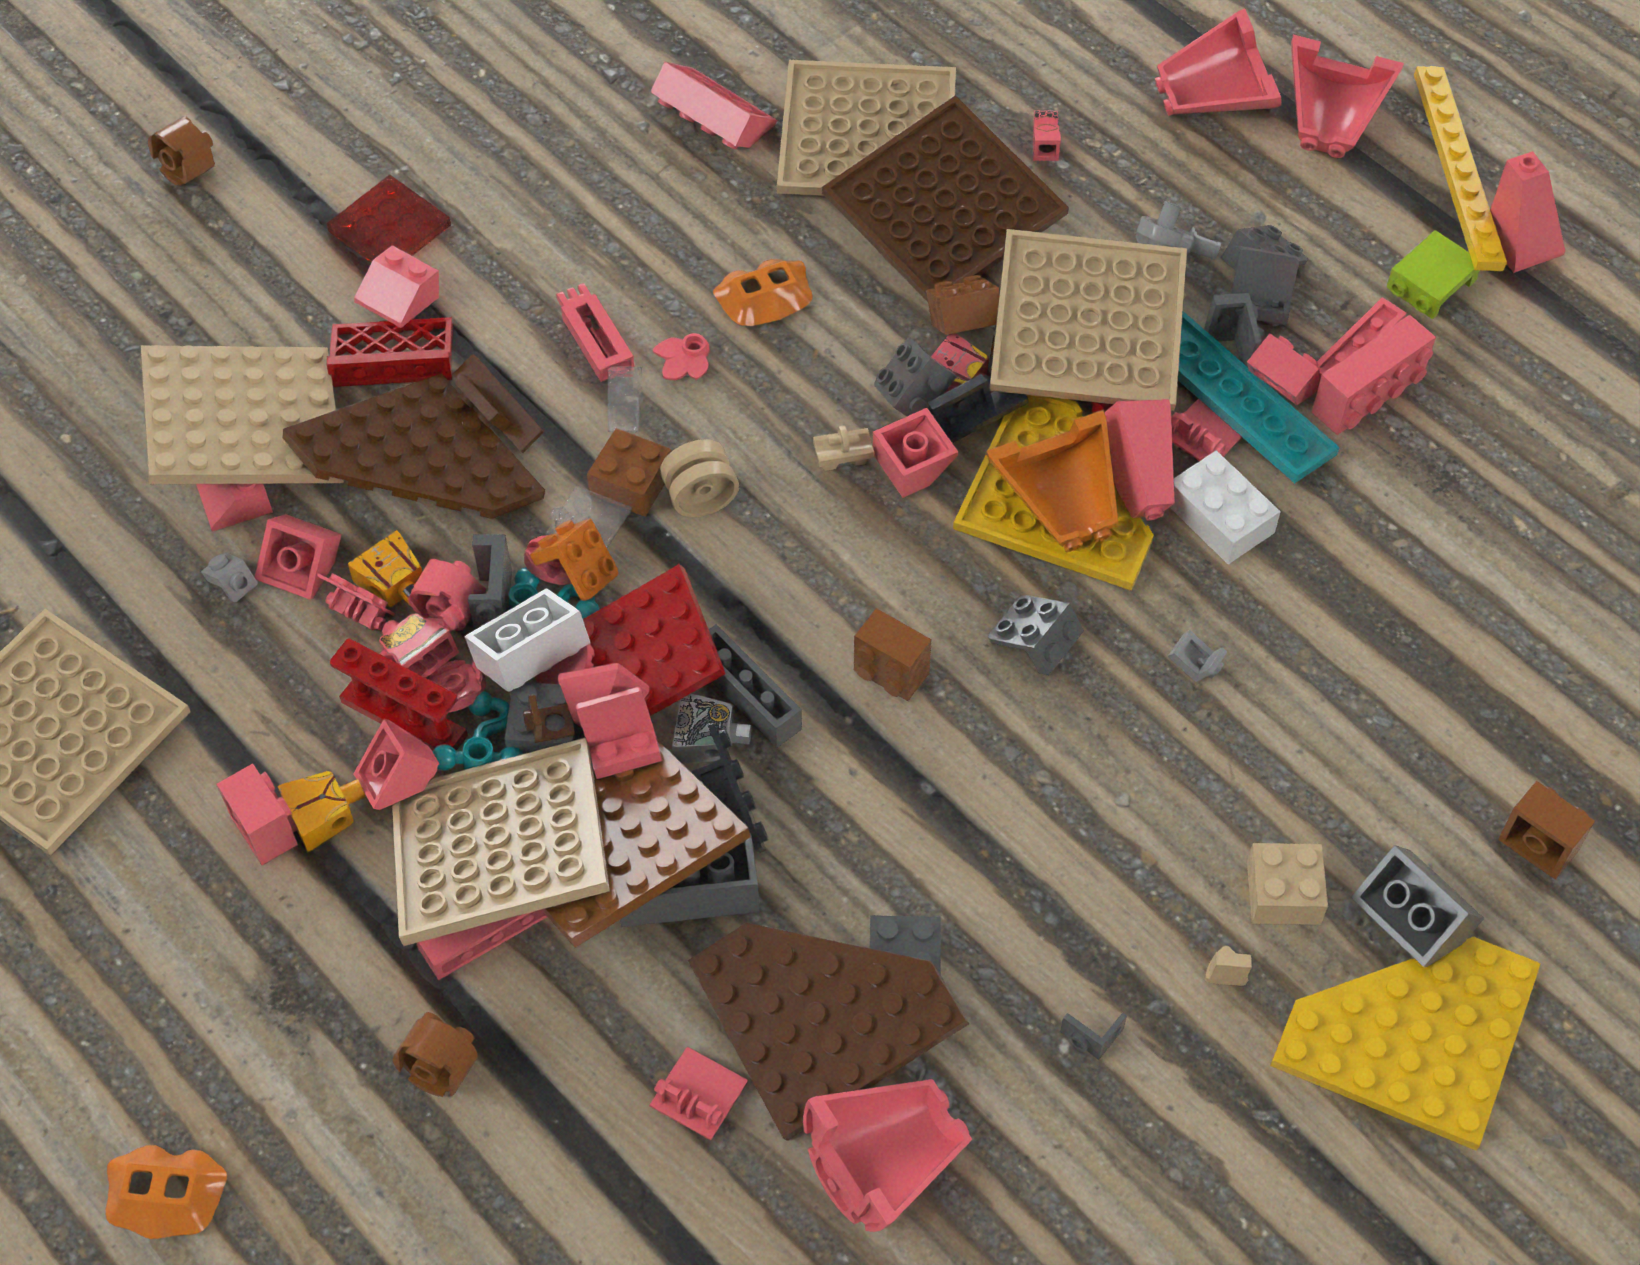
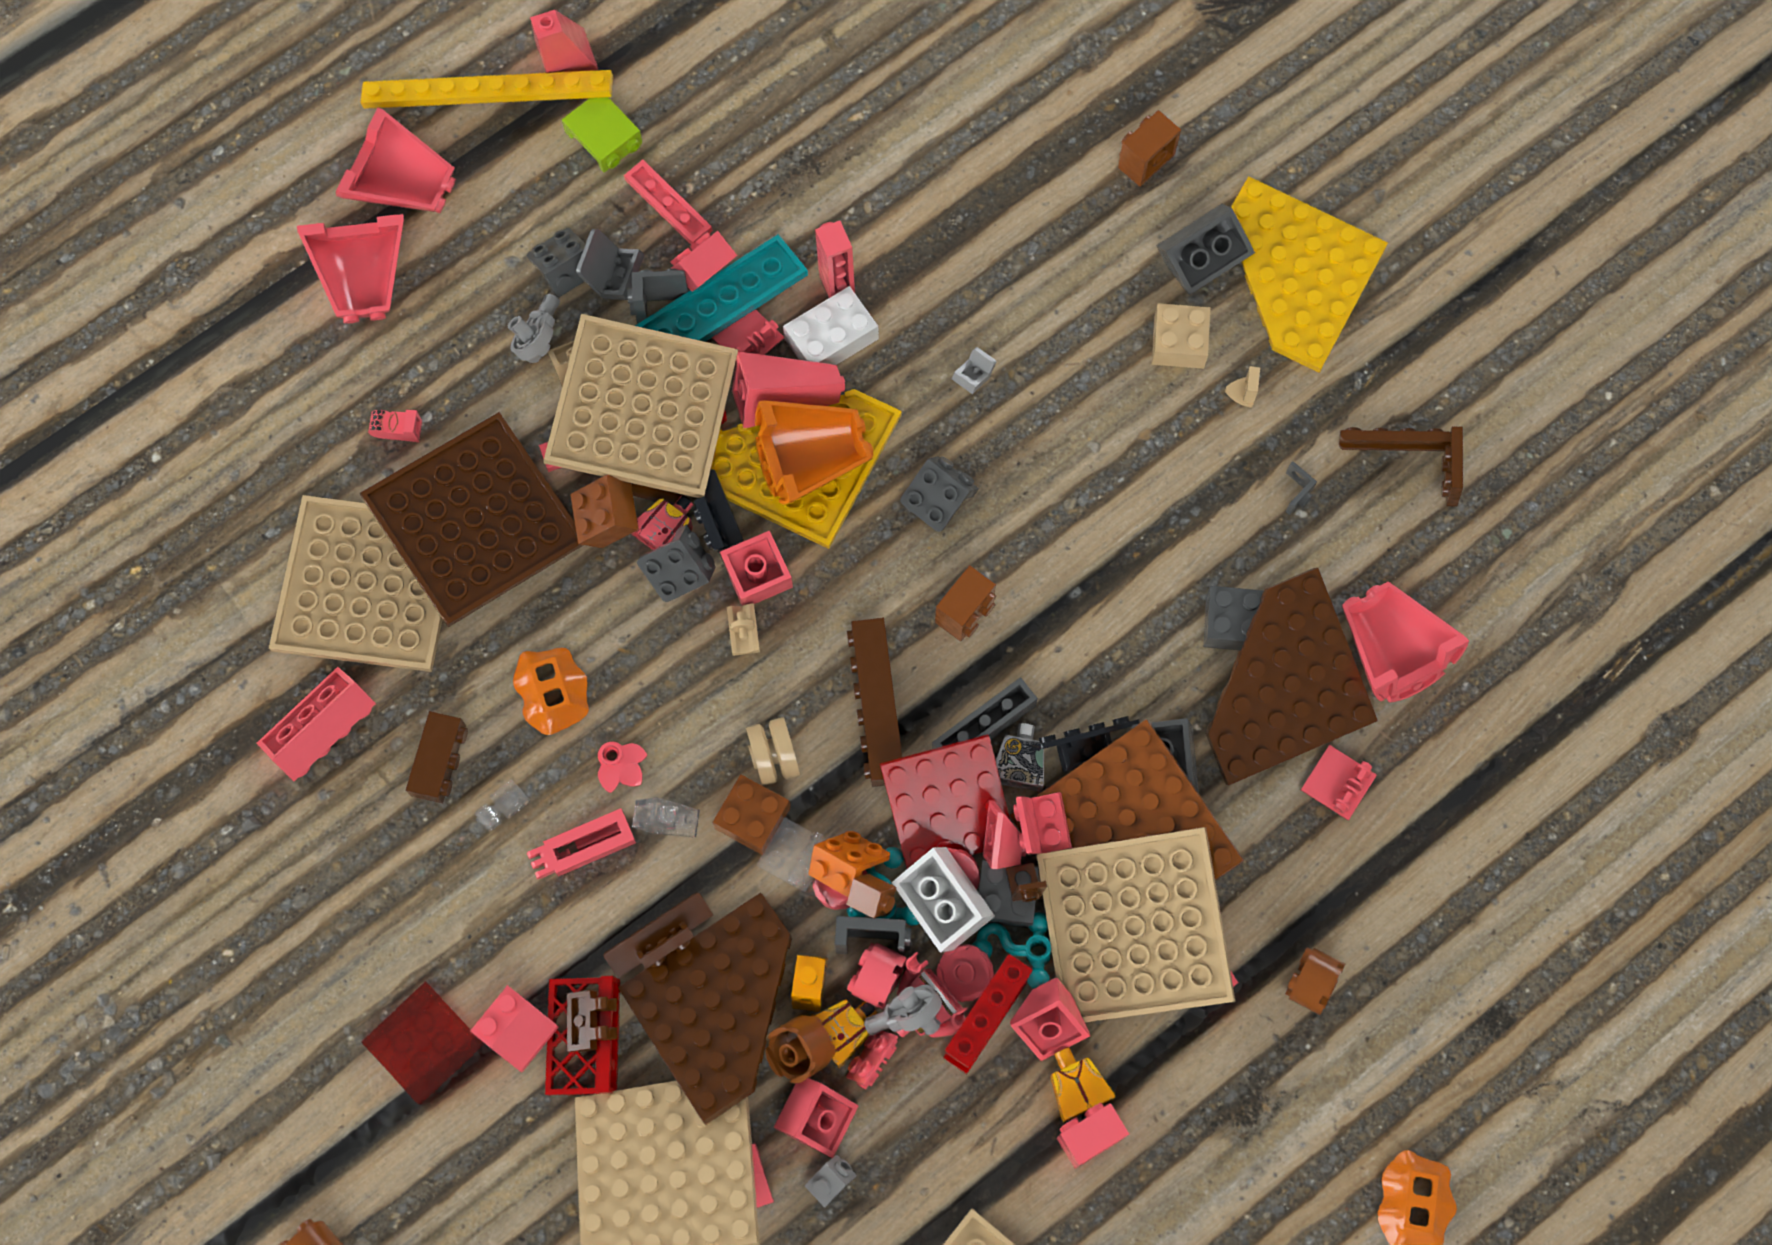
camera: 85 degrees left, 15 degrees up
coral brick [1312,315,1436,435] -> none
none -> reddish brown brick [406,711,468,804]
none -> clear plate [475,779,530,832]
none -> reddish brown plate [567,990,617,1052]
none -> dark orange brick [765,1015,836,1083]
none -> light orange torso [791,955,828,1012]
none -> coral brick [815,220,855,298]
none -> brick [846,874,896,918]
none -> reddish brown brick [847,617,902,787]
none -> light grey pin [864,985,942,1035]
none -> reddish brown bracket [1339,426,1463,506]

